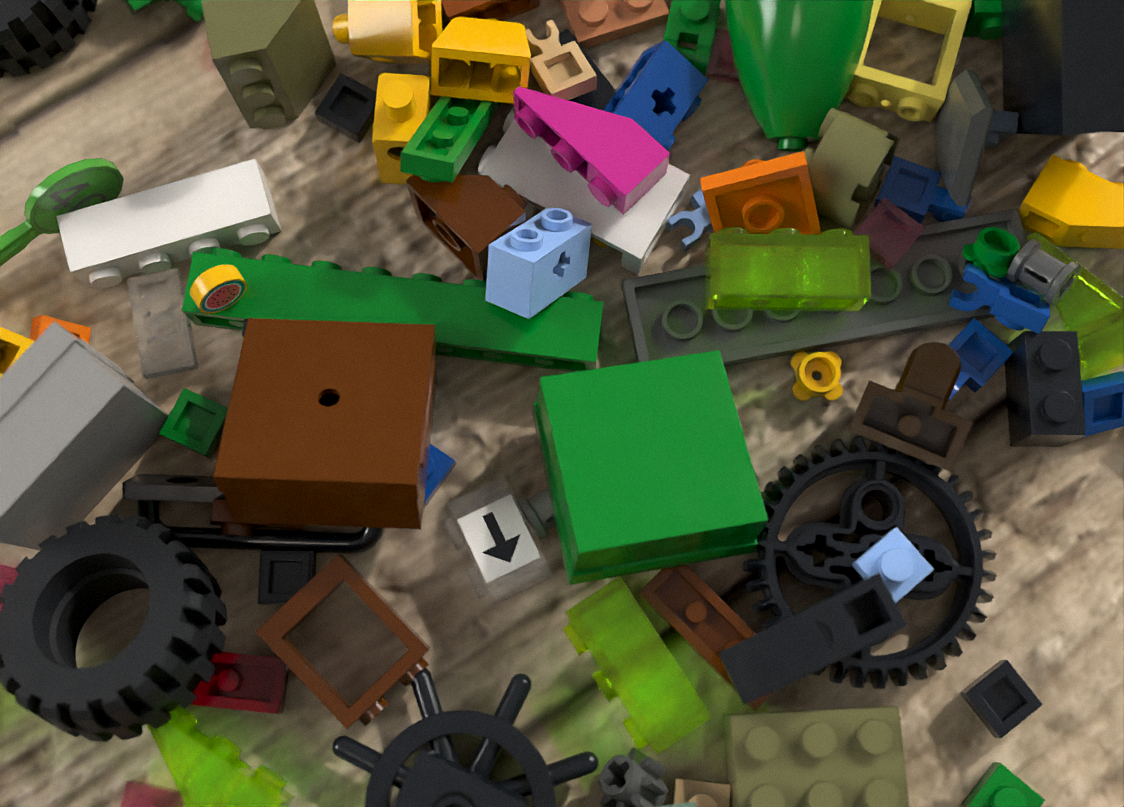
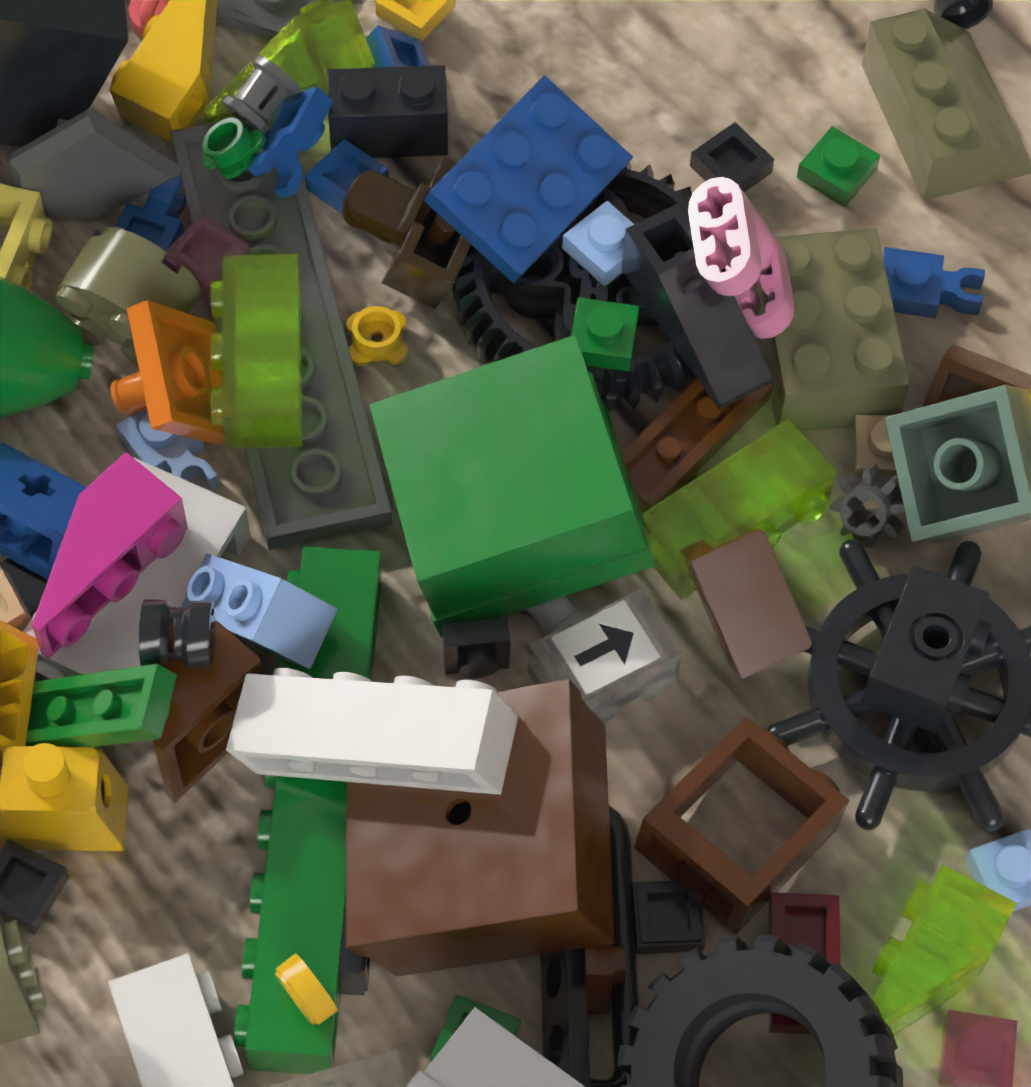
camera: 95 degrees left, 15 degrees down
none -> black wheel [139,599,216,670]
none -> white brick [226,668,518,795]
none -> blue plate [424,75,633,284]
none -> black plate [442,617,510,678]
none -> green plate [571,297,639,372]
none -> reddish brown panel [679,528,812,679]
none -> bright pink connector [688,177,795,339]

